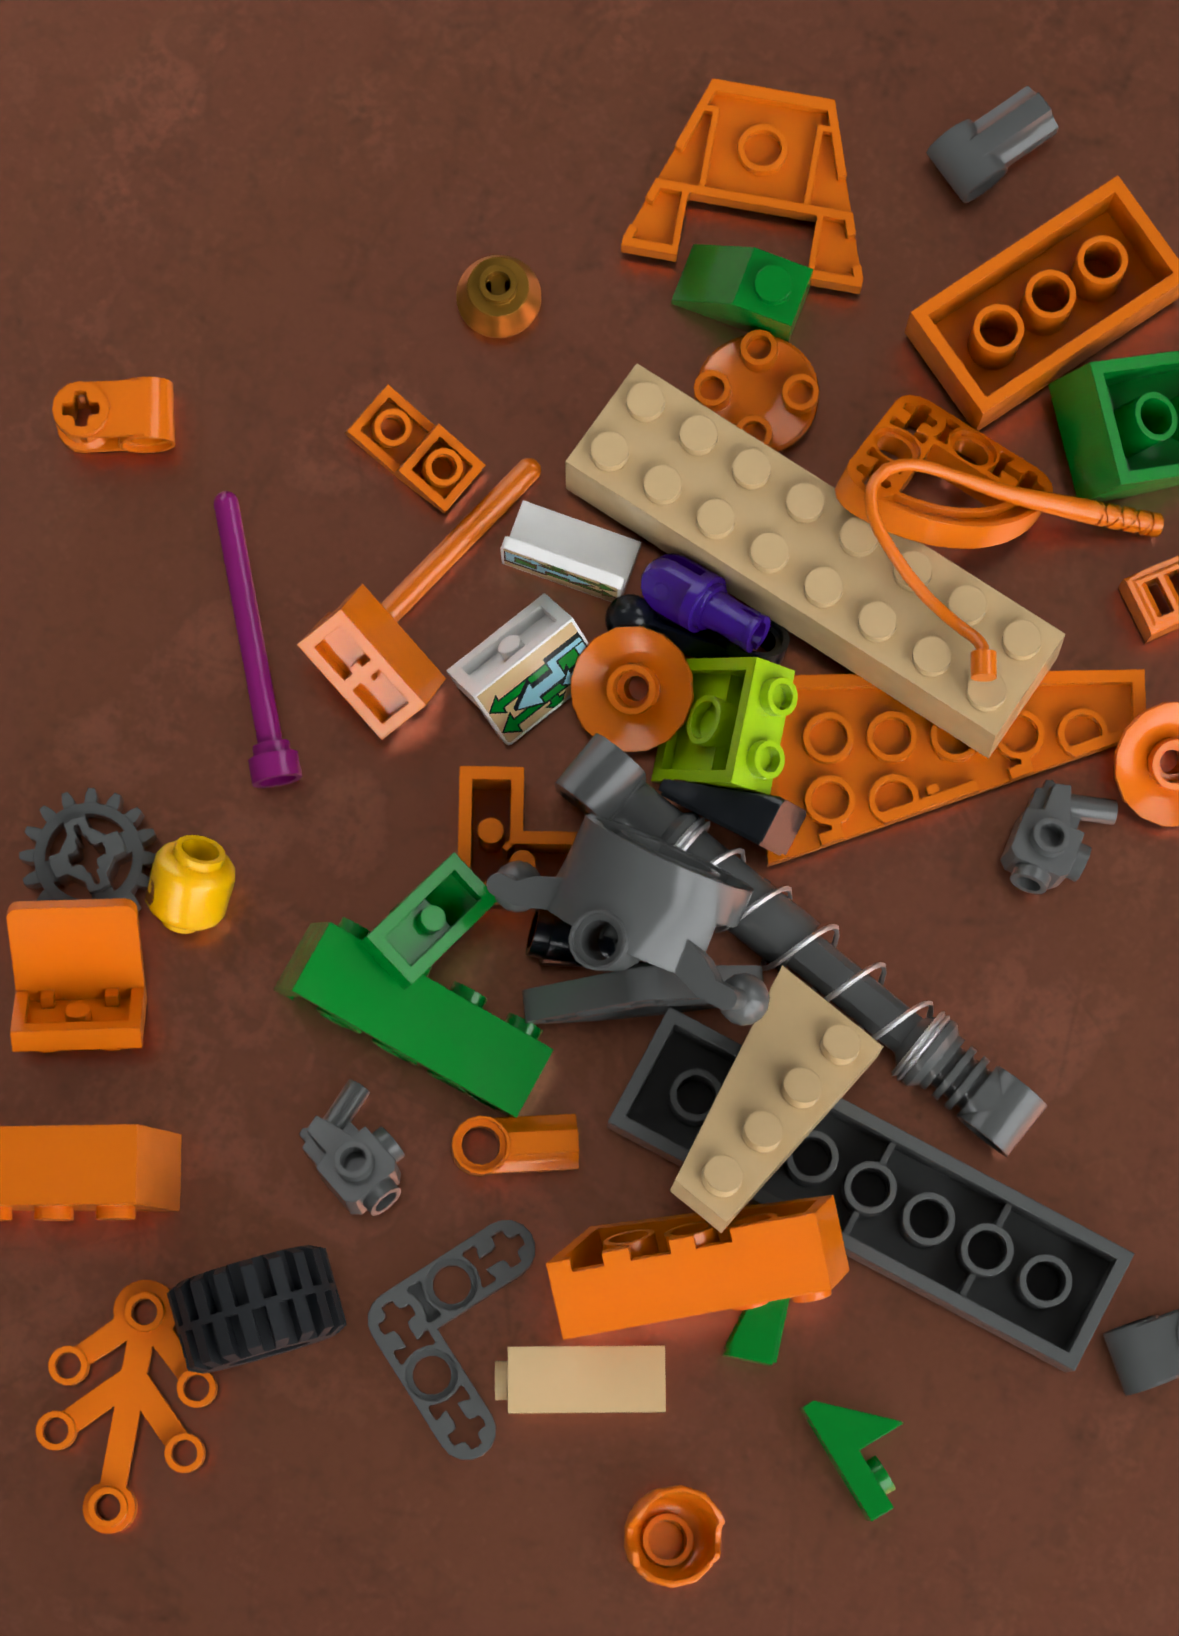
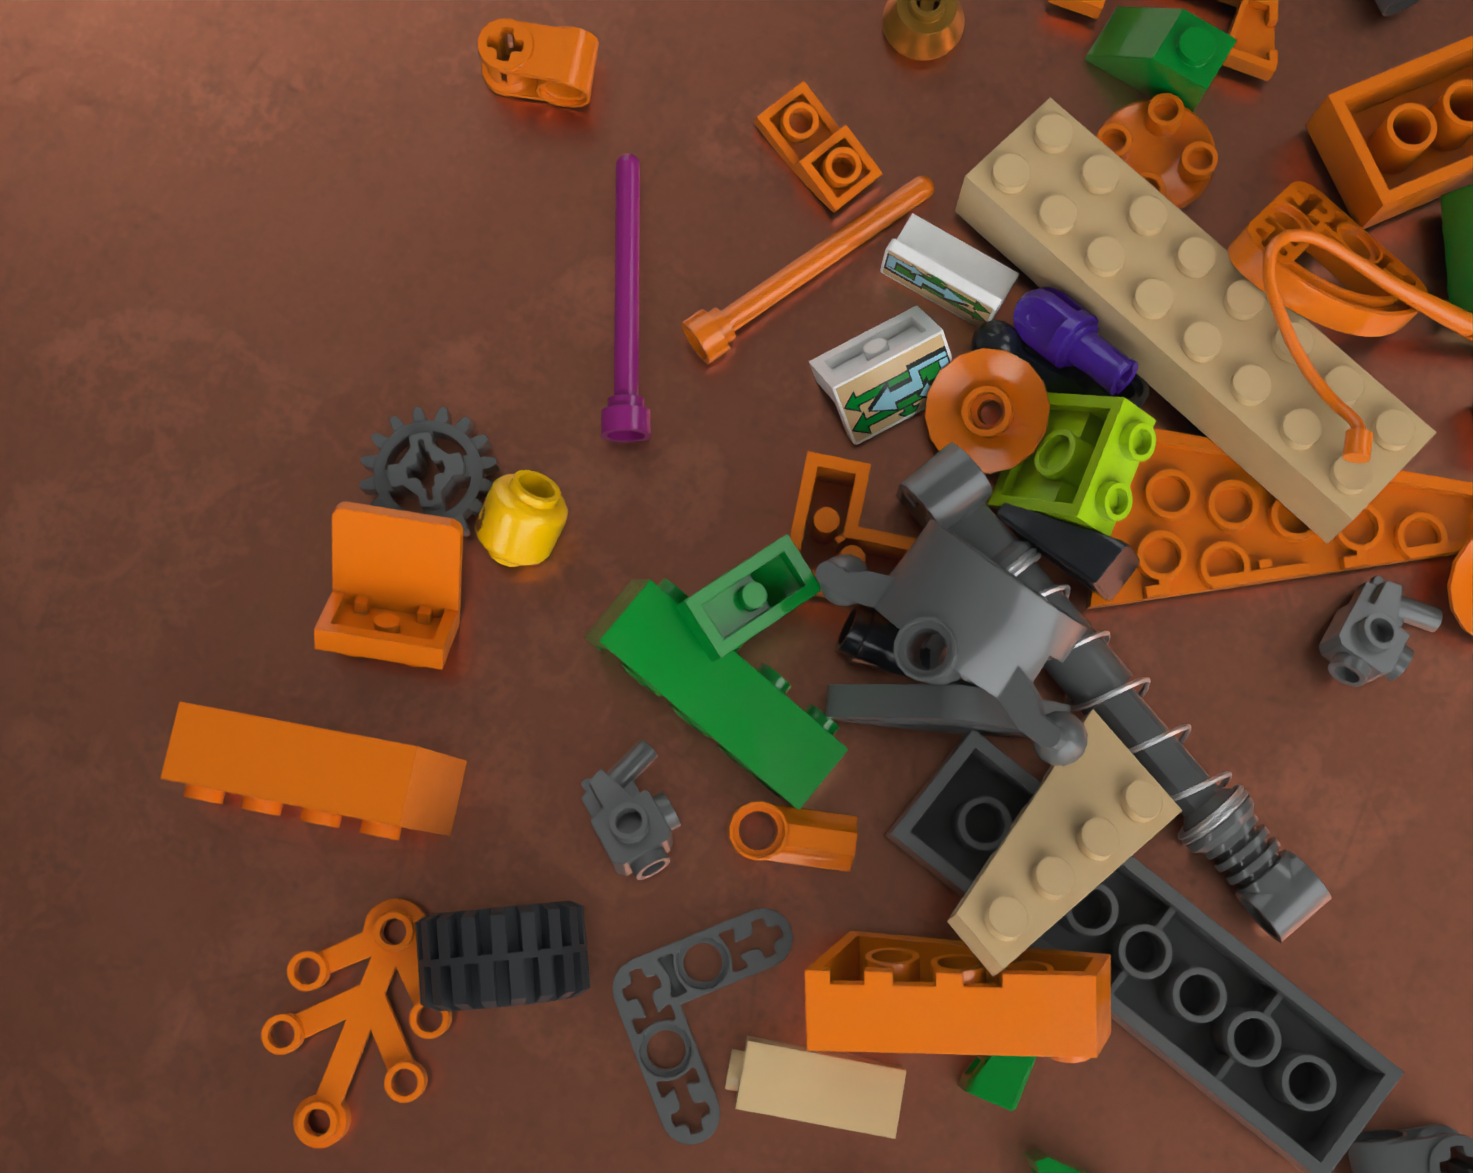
camera: 10 degrees right, 0 degrees up
orange hinge [297,584,447,740] -> none

